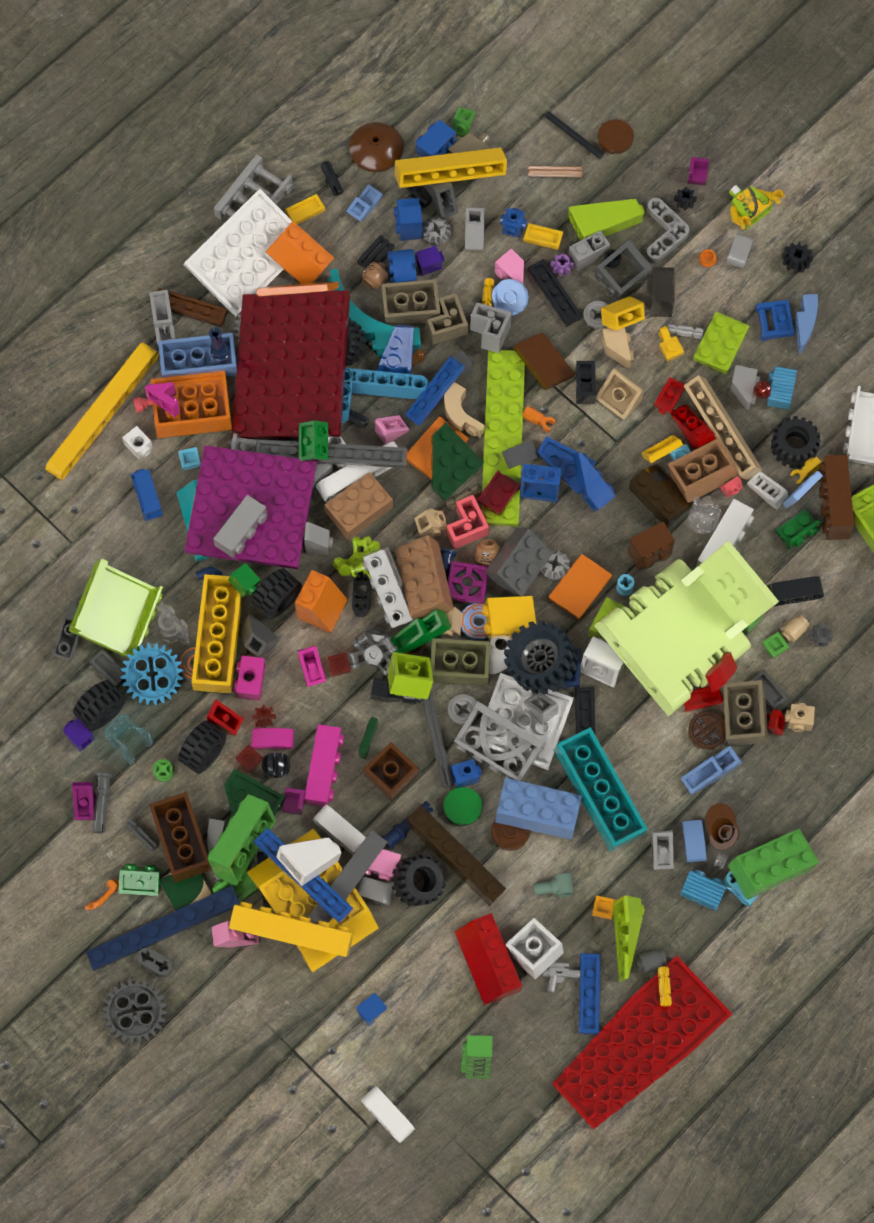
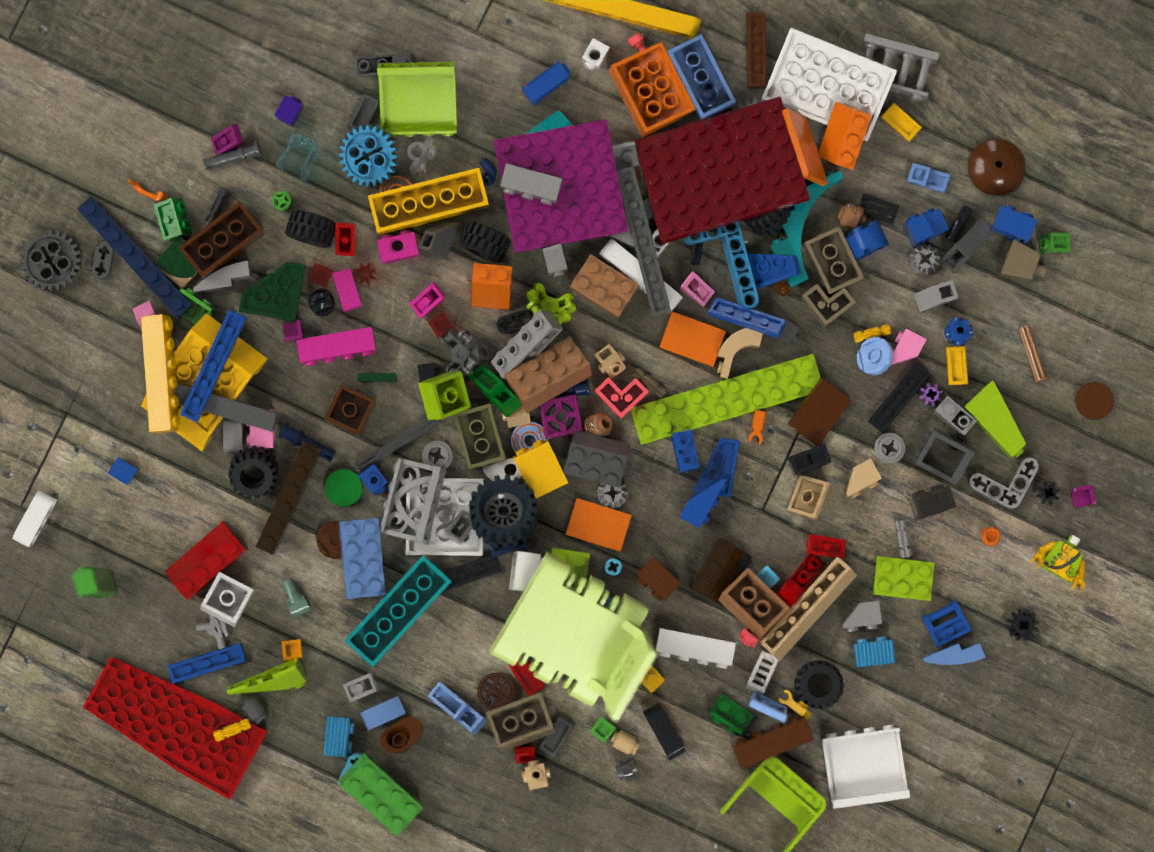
camera: 75 degrees right, 15 degrees up
black tyre [73,680,126,731] -> none
dark pink slope [145,382,180,417] -> none
light grey slope [149,290,176,350] -> none
medium azure plate [178,447,201,471] -> none
bright green brick [208,794,276,886] -> none
green brick [228,563,260,597] -> none
white slope [276,838,341,886] -> none
green bracket [299,421,328,461] -> none
white beam [312,804,365,855] -> none
black axle [321,161,344,196] -> none
yellow brick [395,147,507,188] -> none
dark purple brick [415,246,445,276] -> none
dark green plate [431,423,484,502] -> none
light grey brick [470,302,512,353] -> none
dark red plate [477,470,521,516] -> none
dark grey tile [502,440,539,469] -> none
black bar [545,111,604,159] -> none
yellow brick [601,296,645,331] -> none
yellow tile [642,435,683,463] -> none
yellow plate [658,326,684,362] -> none
clear animal [687,495,722,534] -> none
red slope [705,652,737,692] -> none
clear bush [714,850,729,870] -> none
light grey beam [726,232,754,269] -> none
clear red plate [754,381,771,399] -> none

